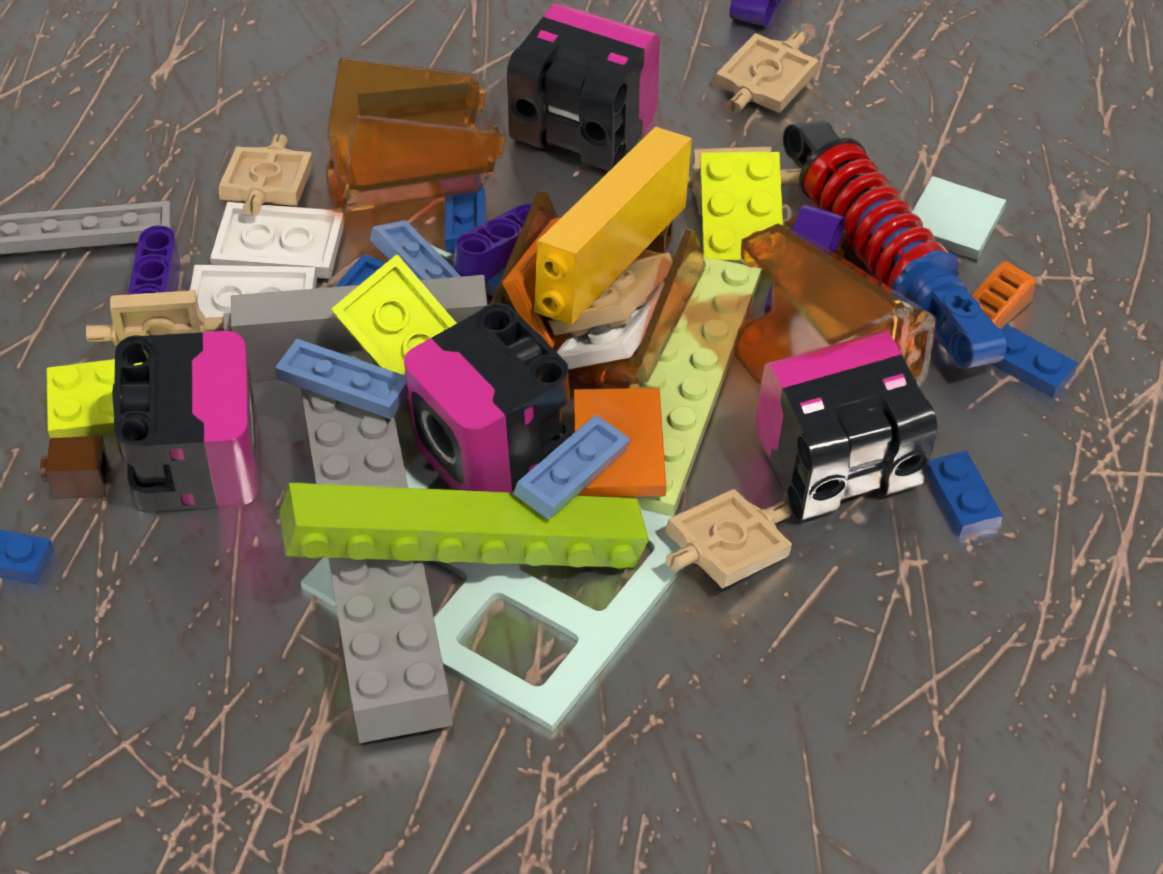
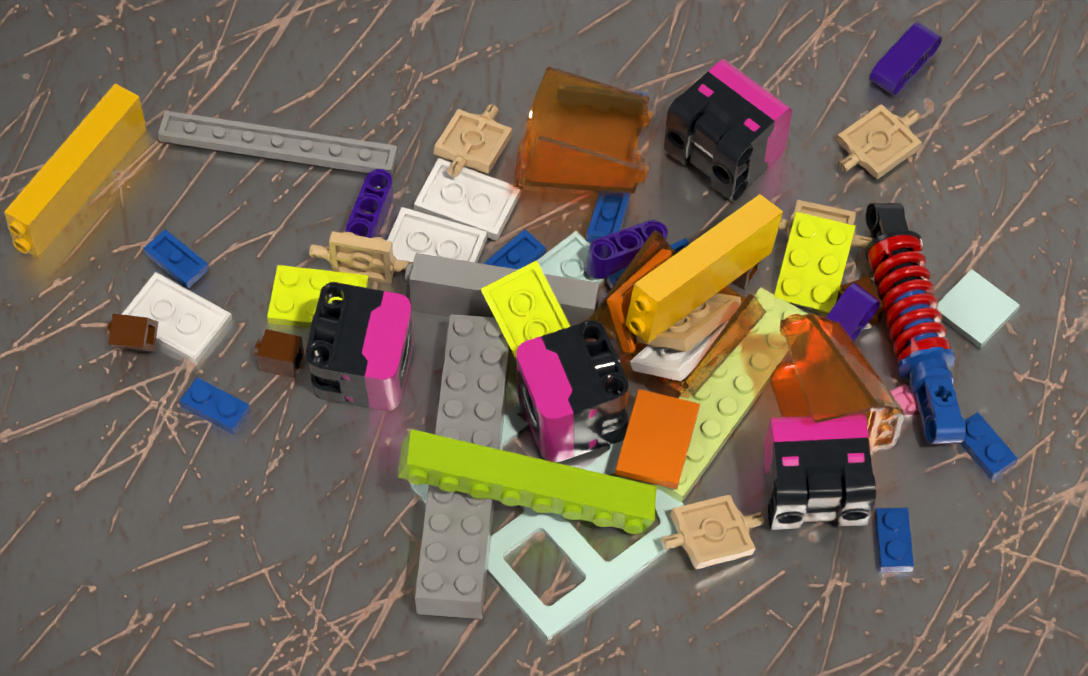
camera: 15 degrees right, 10 degrees up
medium blue plate [275,338,408,419] -> none
medium blue plate [370,220,461,280] -> none
medium blue plate [513,415,631,520] -> none
orange slope [972,261,1036,329] -> none

